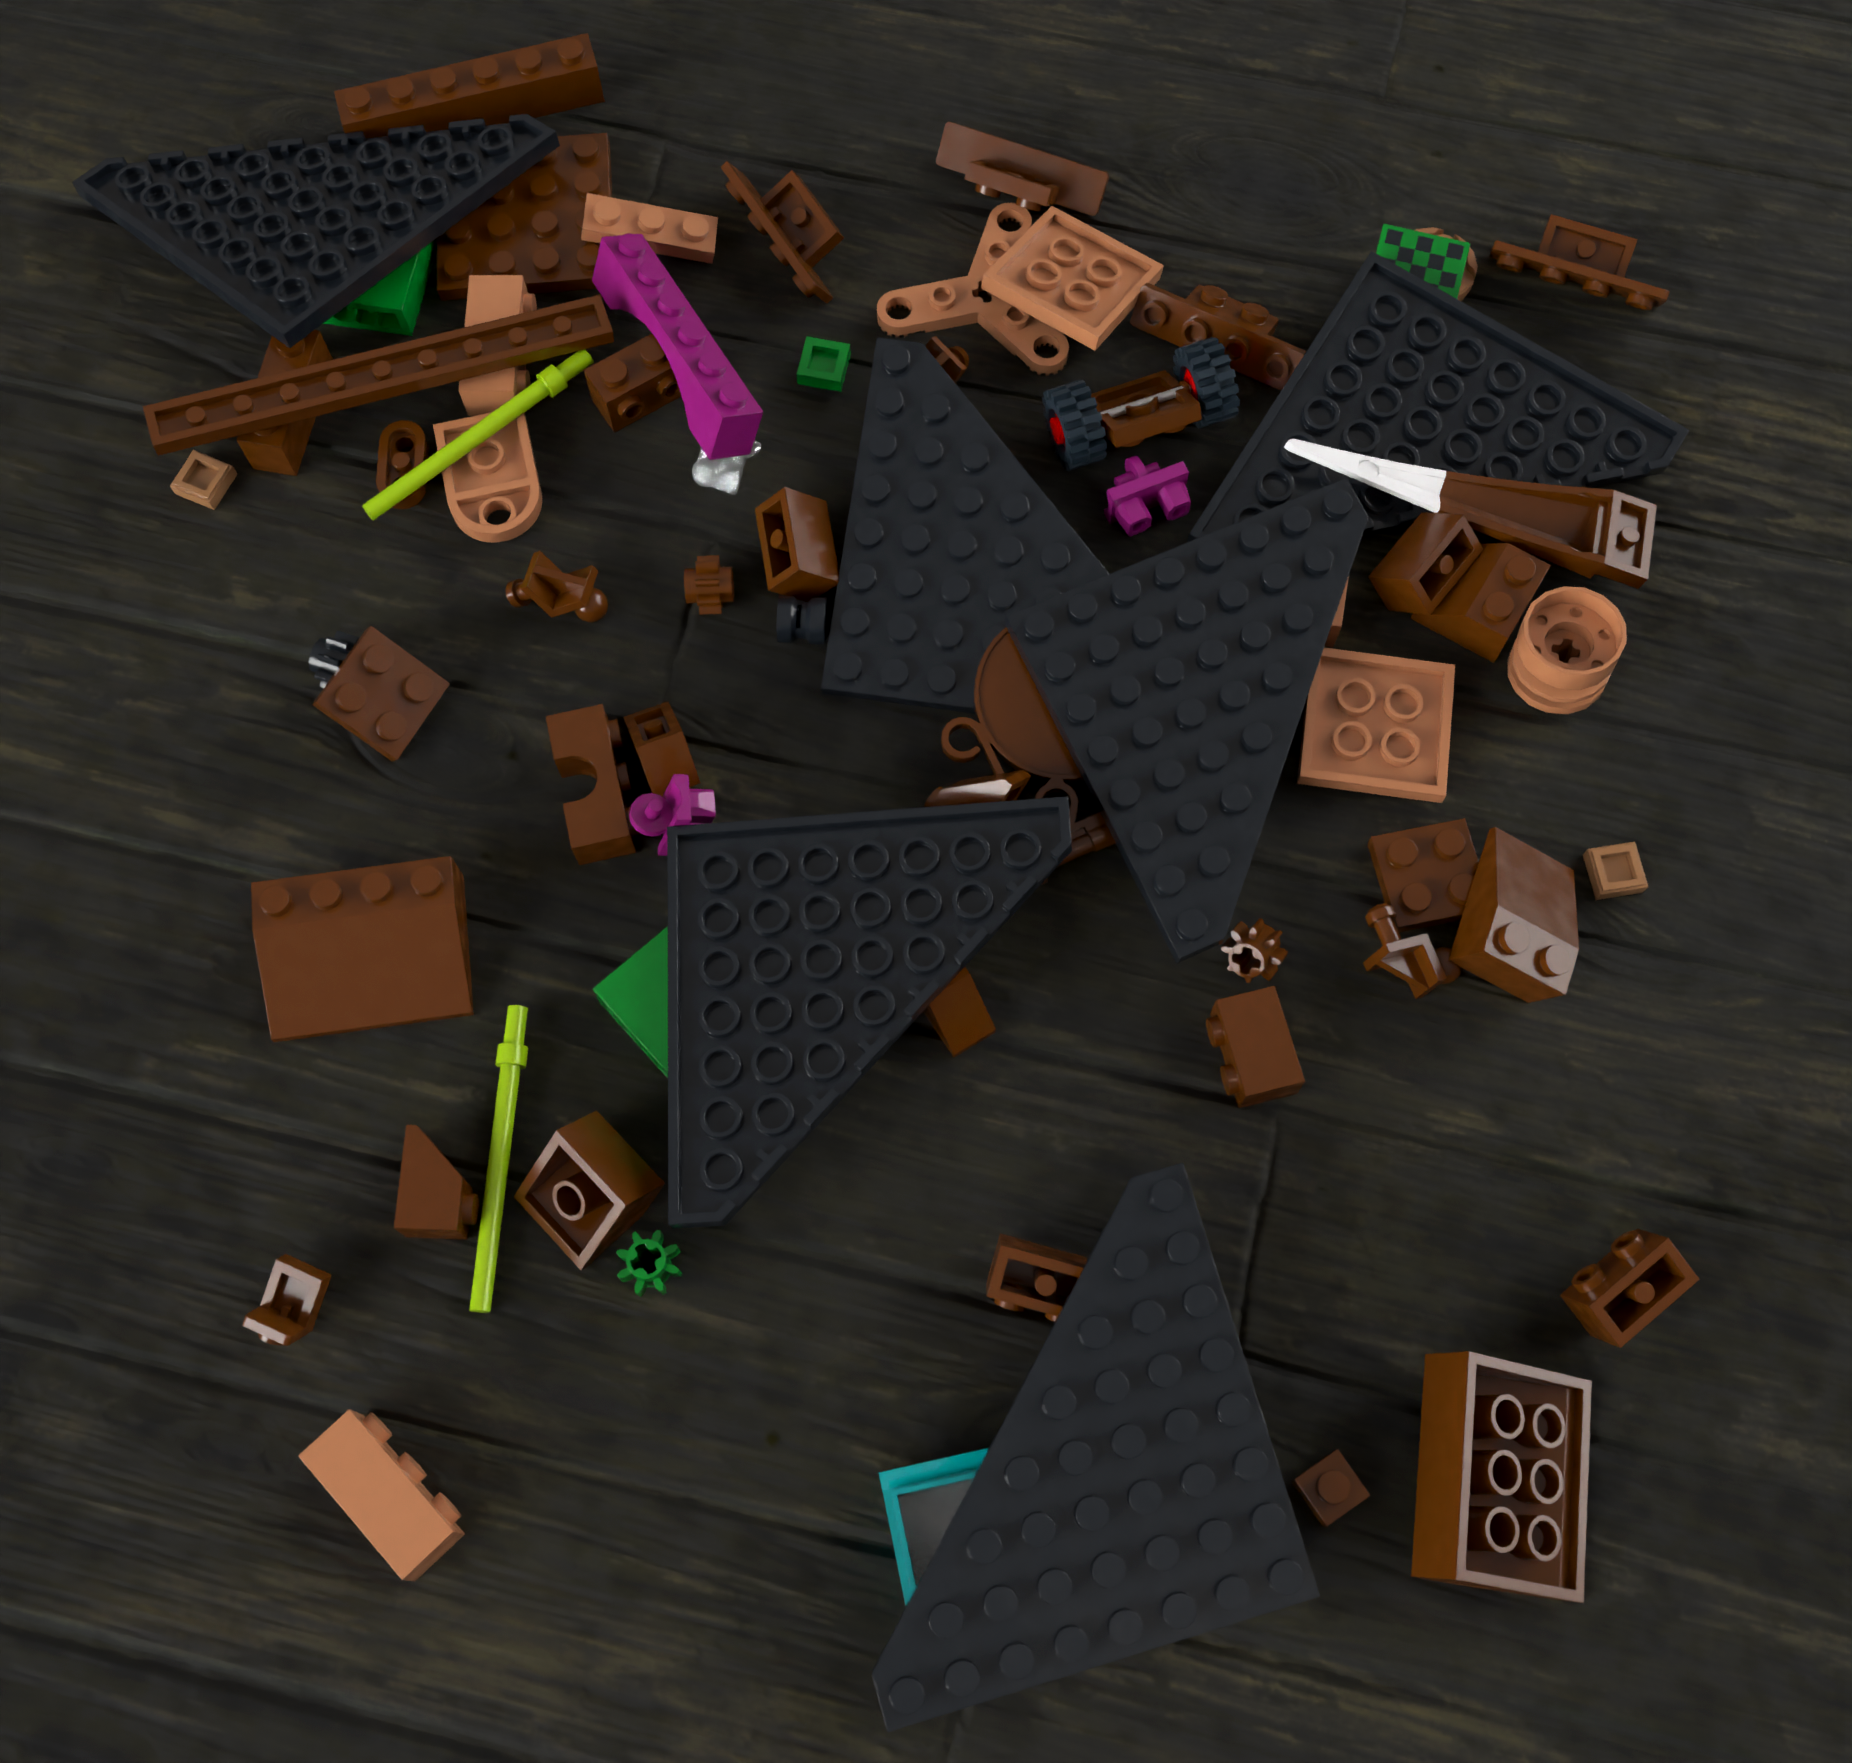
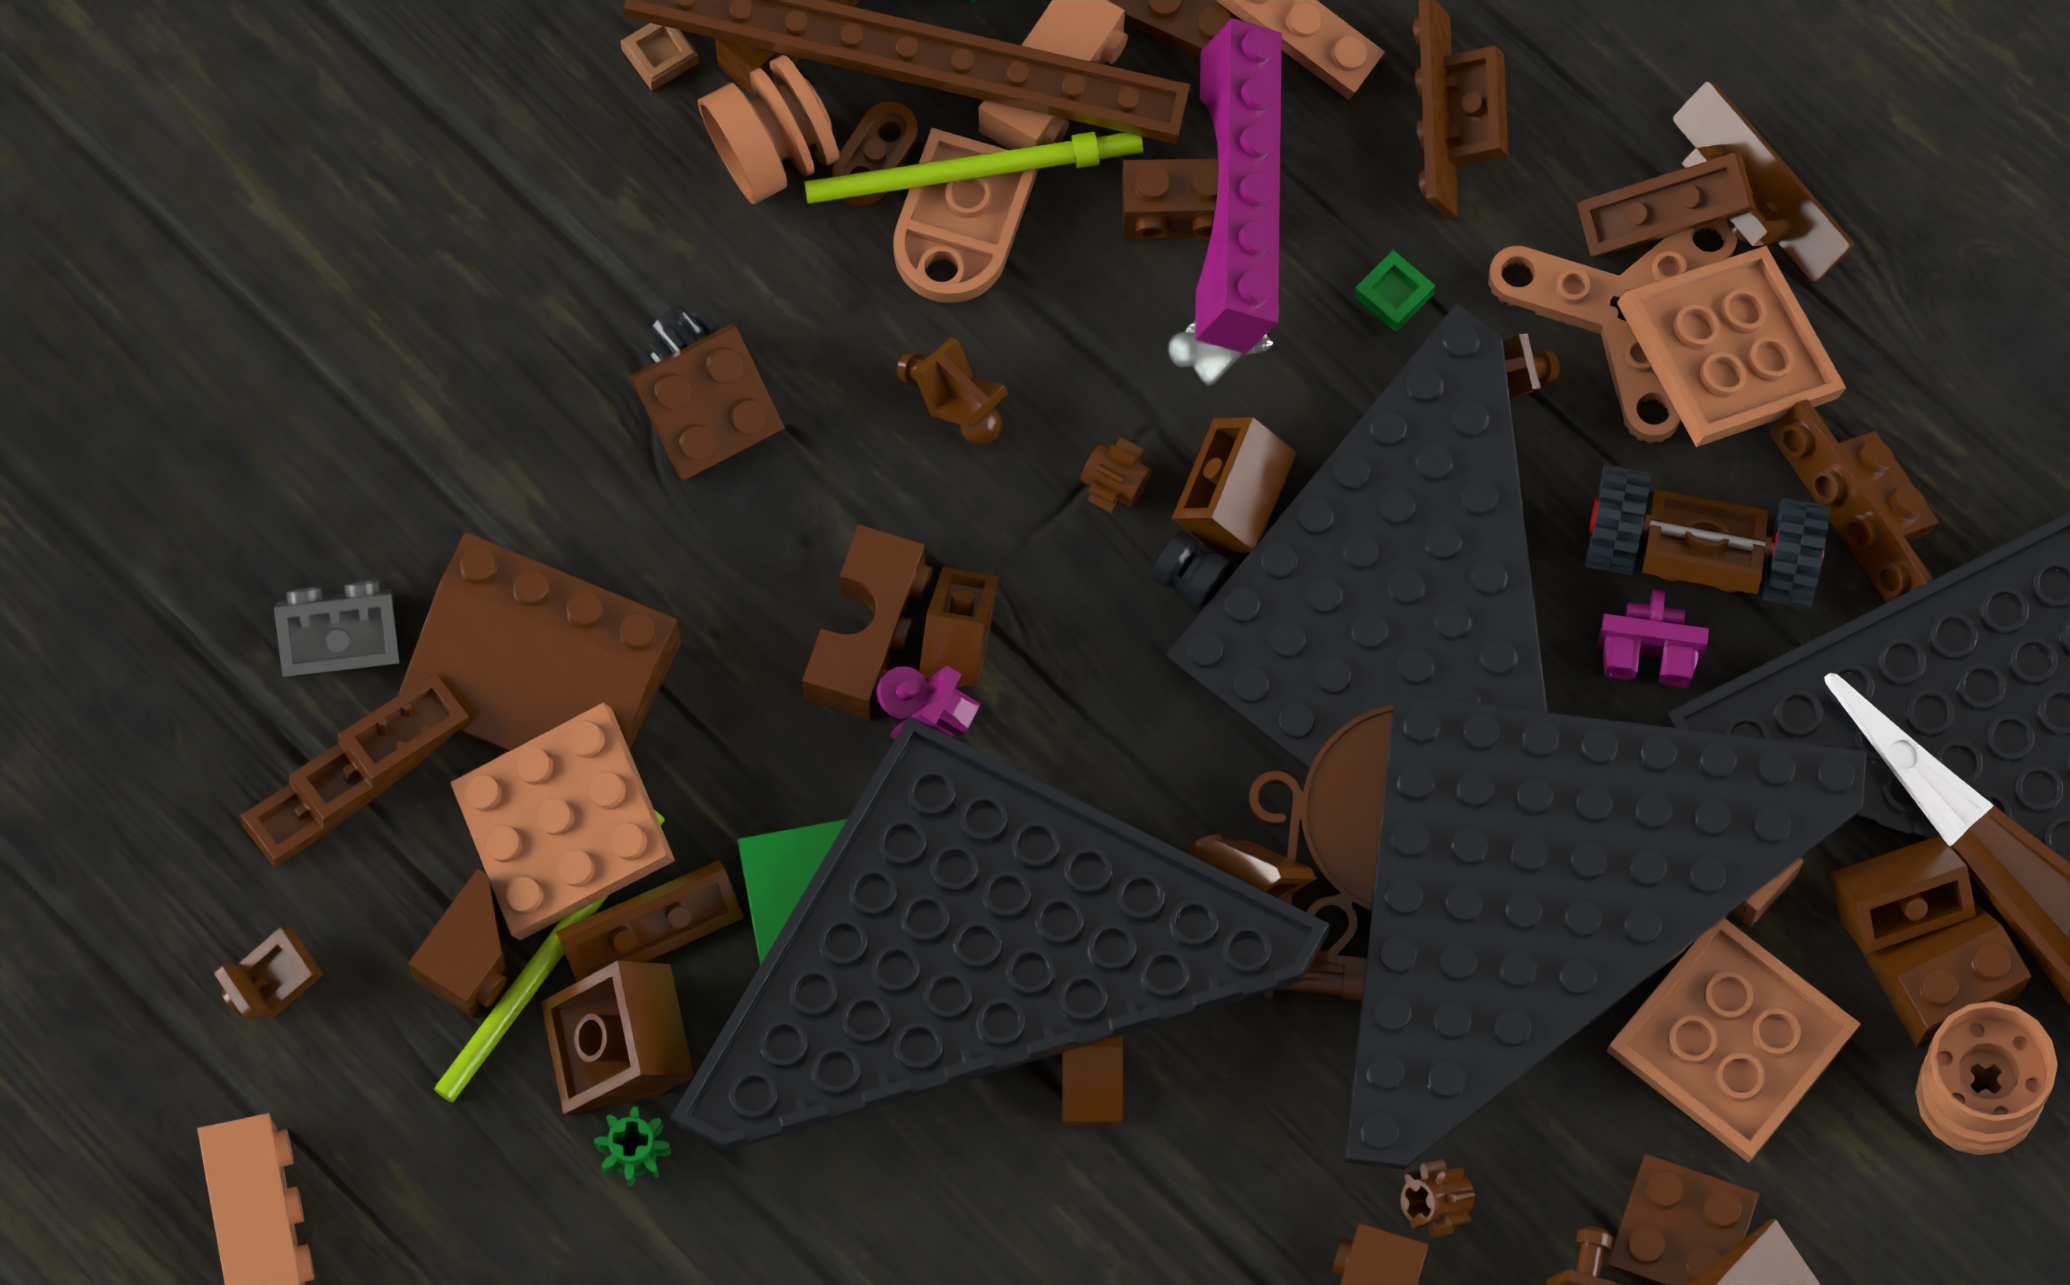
camera: 30 degrees right, 0 degrees up
none -> reddish brown slope [241,673,469,868]
none -> dark grey bracket [274,580,400,677]
none -> nougat plate [450,702,675,940]
none -> reddish brown plate [556,860,744,982]
none -> nougat wheel [698,55,839,204]
none -> reddish brown plate [1577,152,1756,258]

